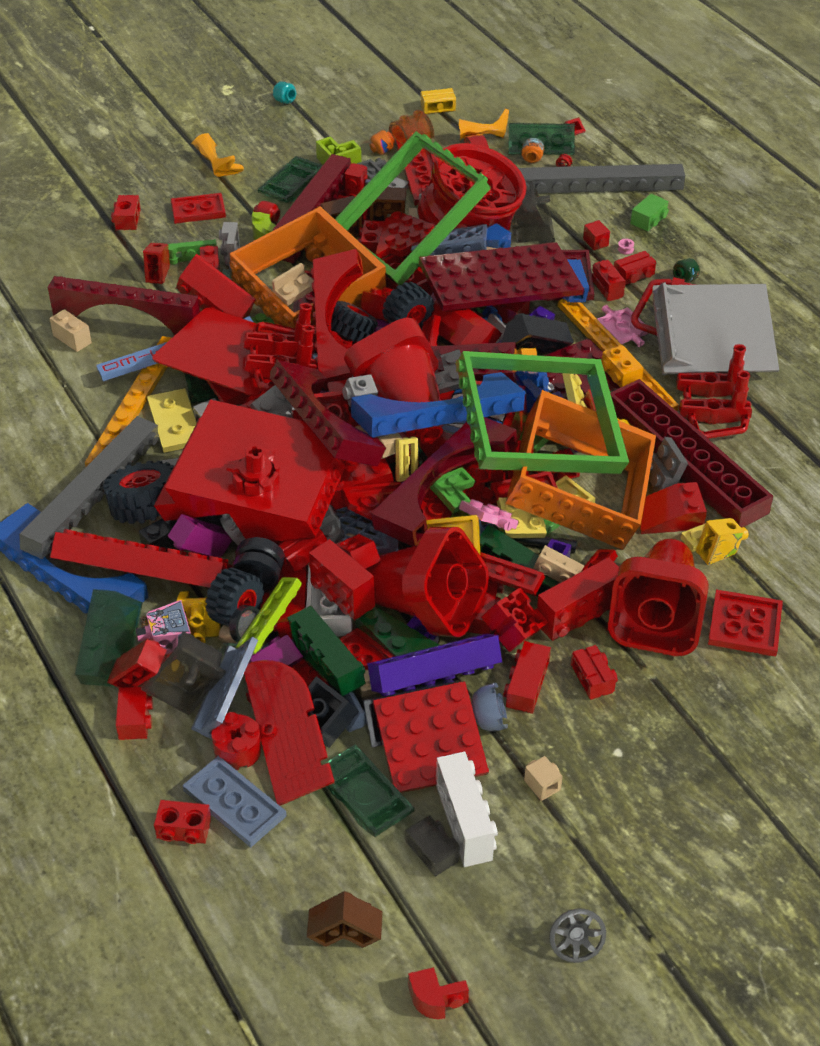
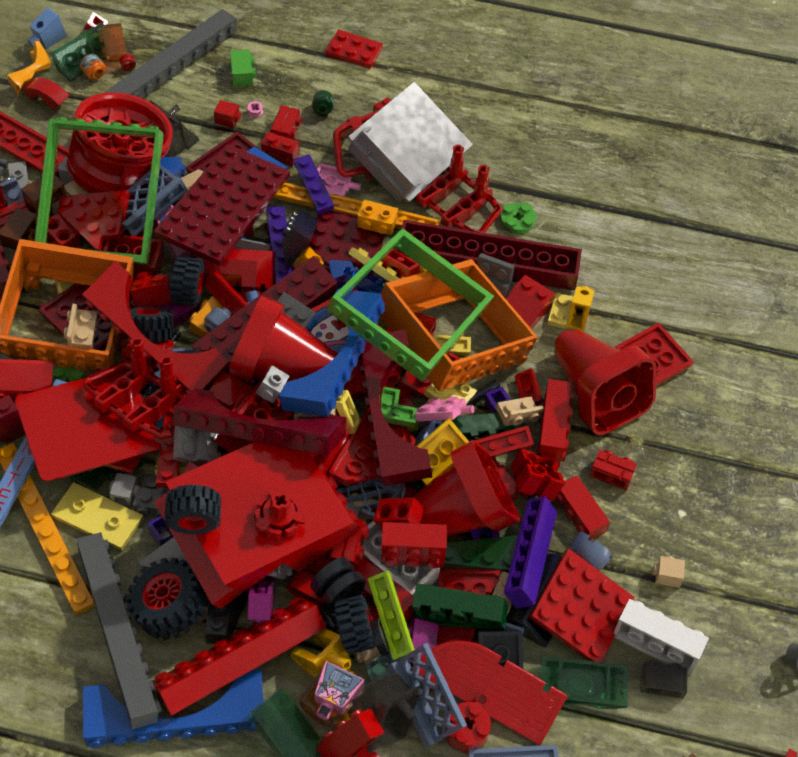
camera: 50 degrees left, 10 degrees up
none -> medium blue torso [27,7,67,48]
none -> clear orange brick [98,23,127,63]
none -> black wheel [164,485,221,534]
none -> dark purple plate [293,154,334,215]
none -> red plate [325,29,383,69]
none -> bright green plate [500,203,536,234]

